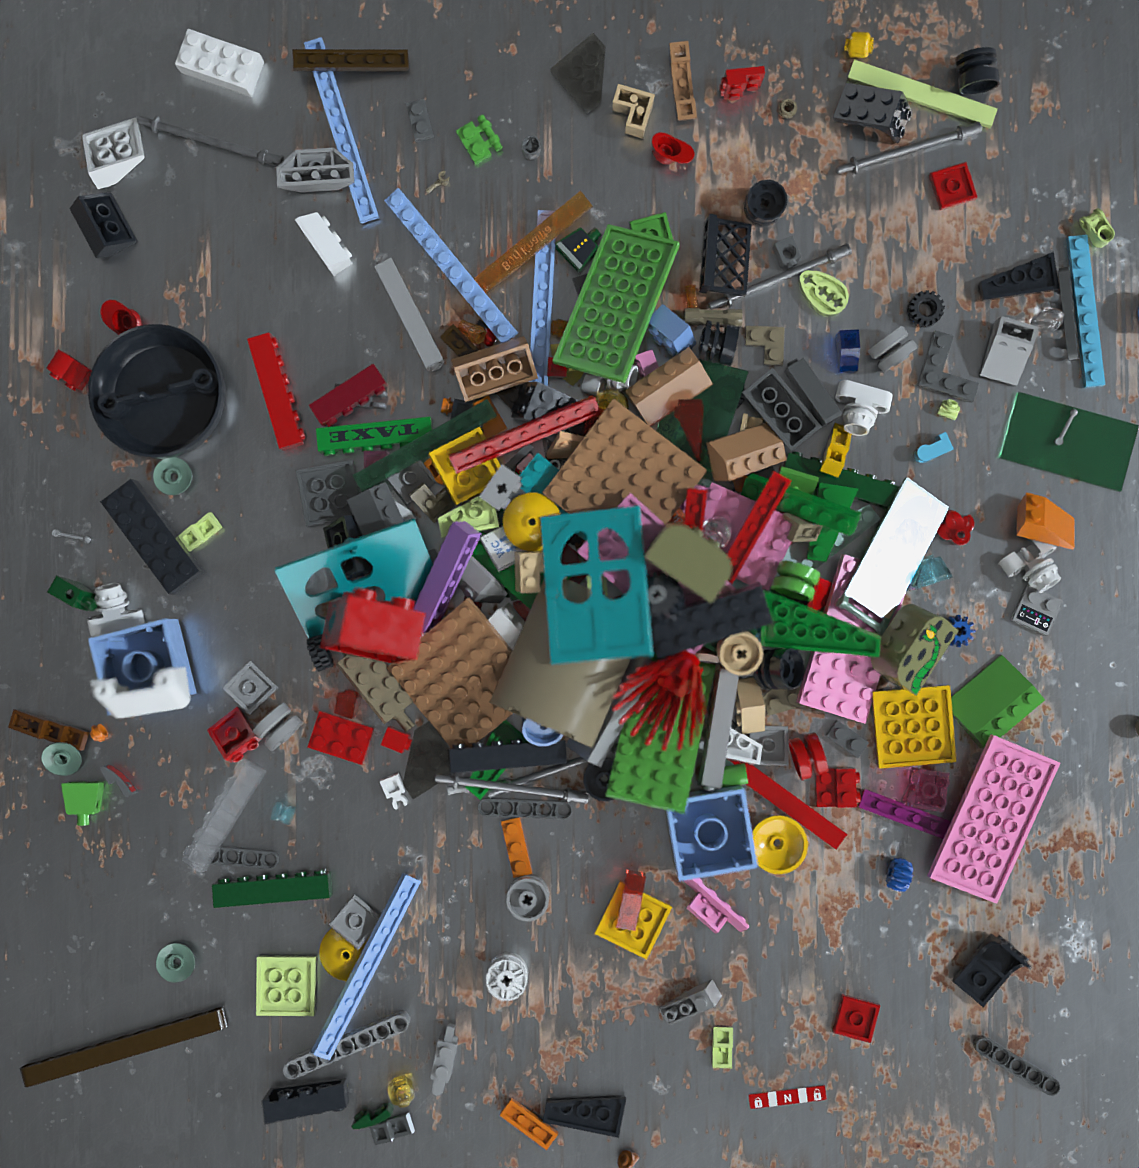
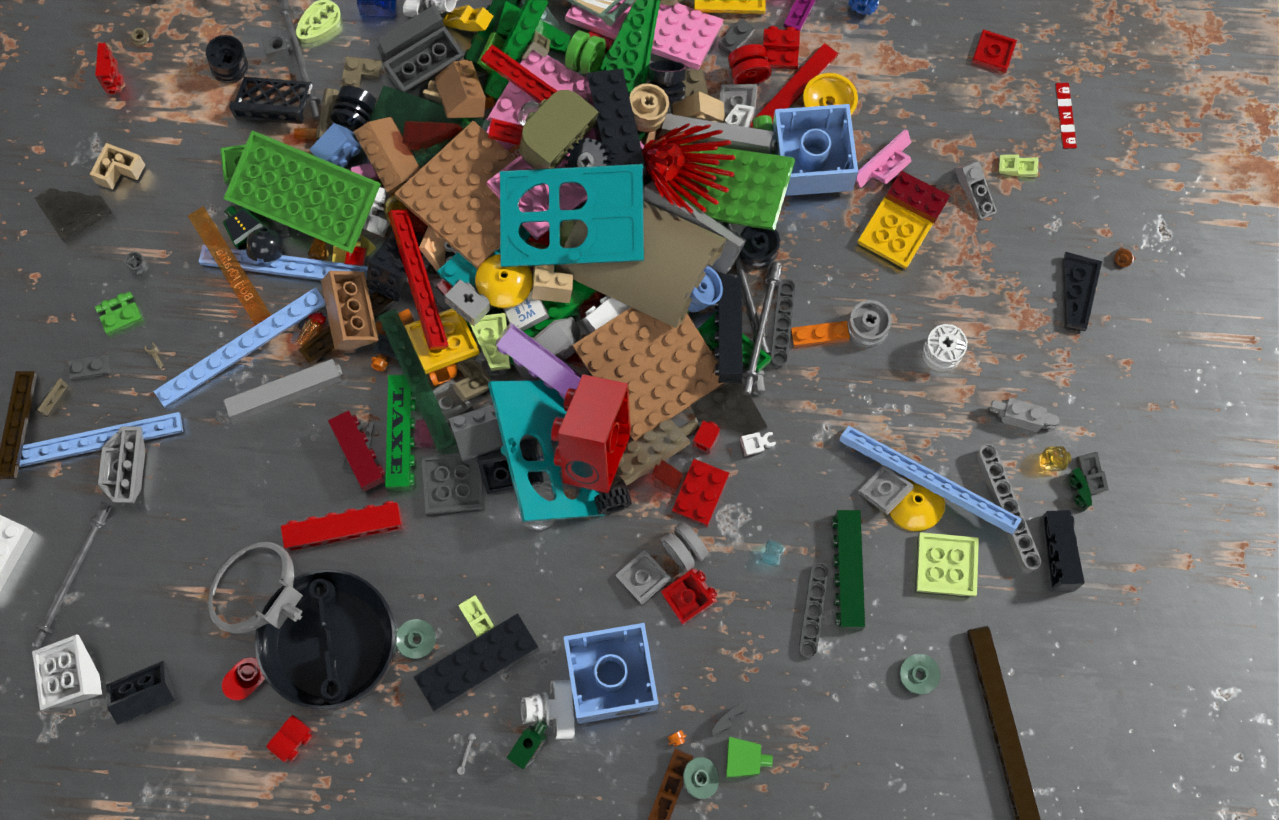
camera: 90 degrees left, 15 degrees down
white windscreen [91,667,190,718] -> none
clear brick [181,759,267,872] -> none
white slope [295,212,353,276] -> none
orange plate [500,1097,558,1150] -> none
clear red slope [616,869,646,931] -> none
red piece [652,132,695,165] -> none
medium nougat slope [669,41,697,121] -> none
none -> dark tan slope [35,378,68,417]
none -> light grey brick [208,542,303,634]
none -> black cylinder [246,227,284,262]
none -> dark red plate [885,171,951,224]

